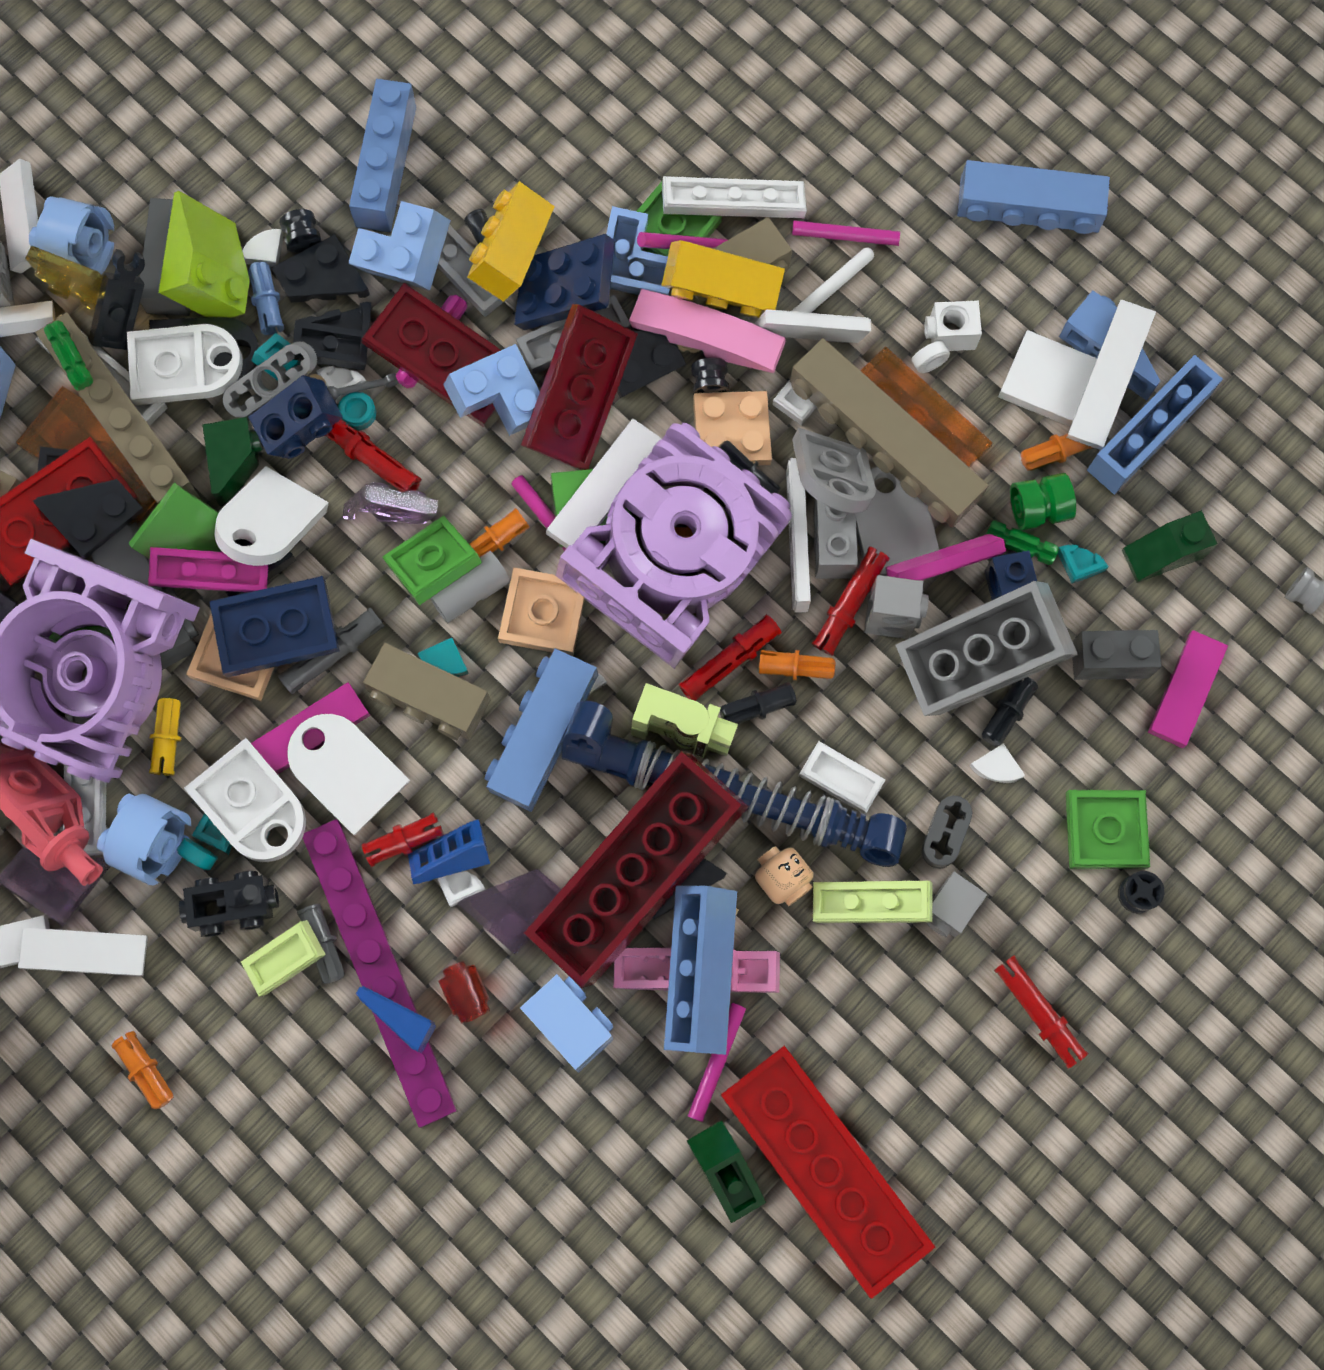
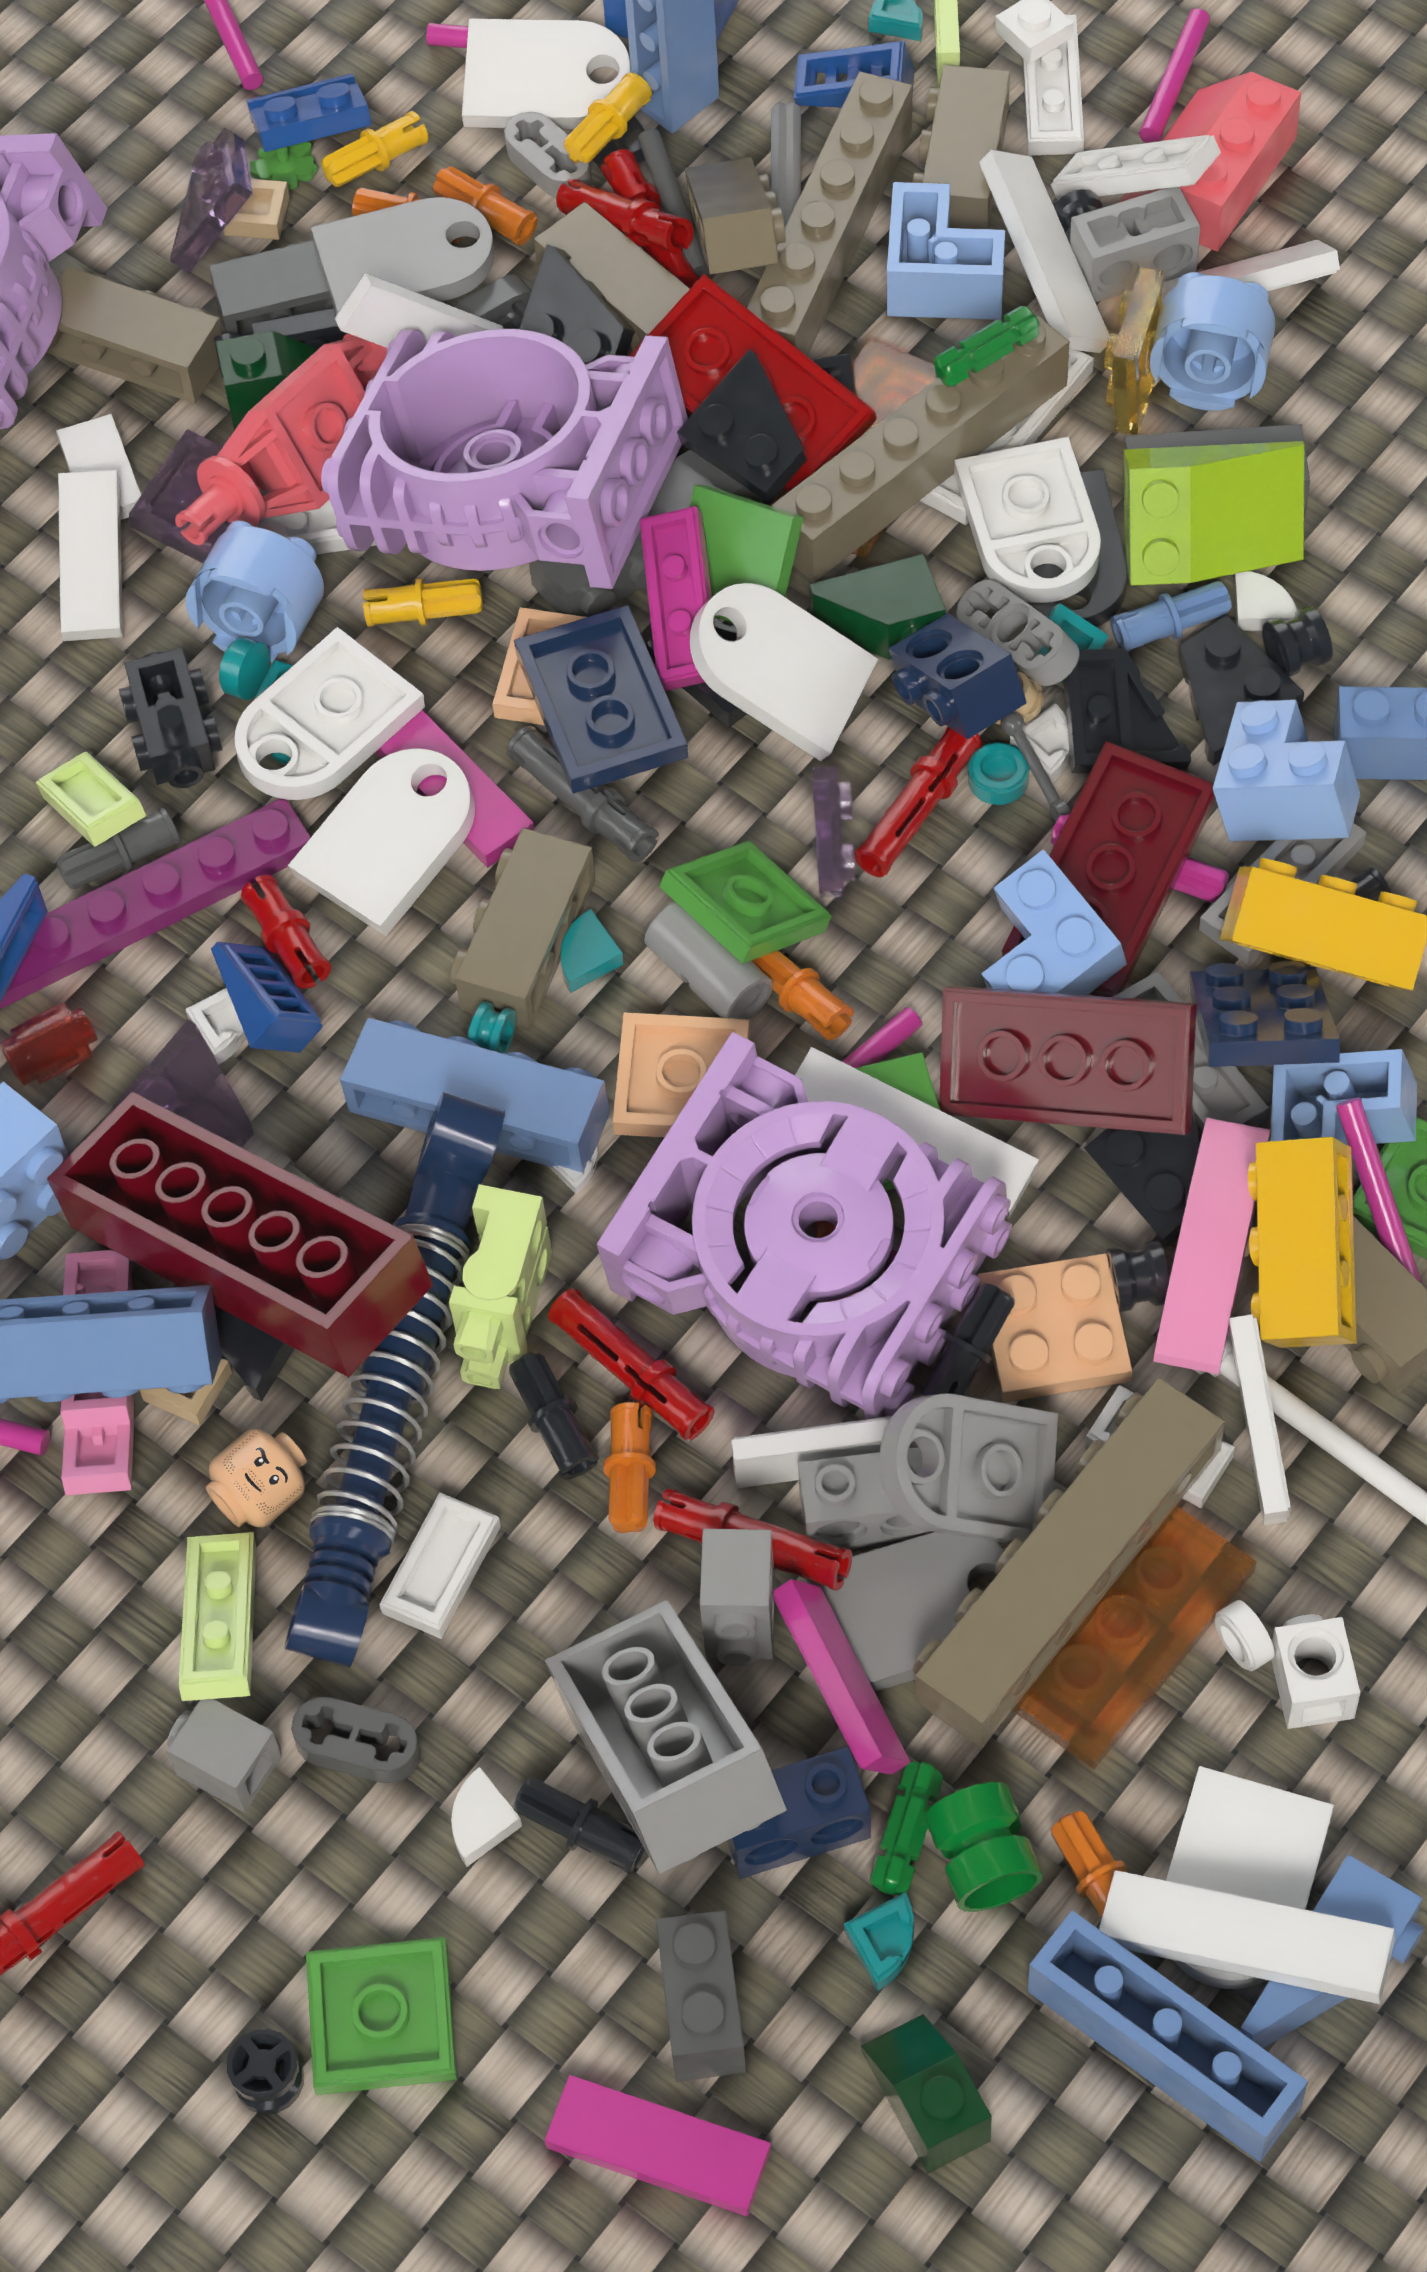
camera: 90 degrees right, 15 degrees down
black plate [88,249,145,350] -> none
none -> teal bush [467,1001,517,1054]

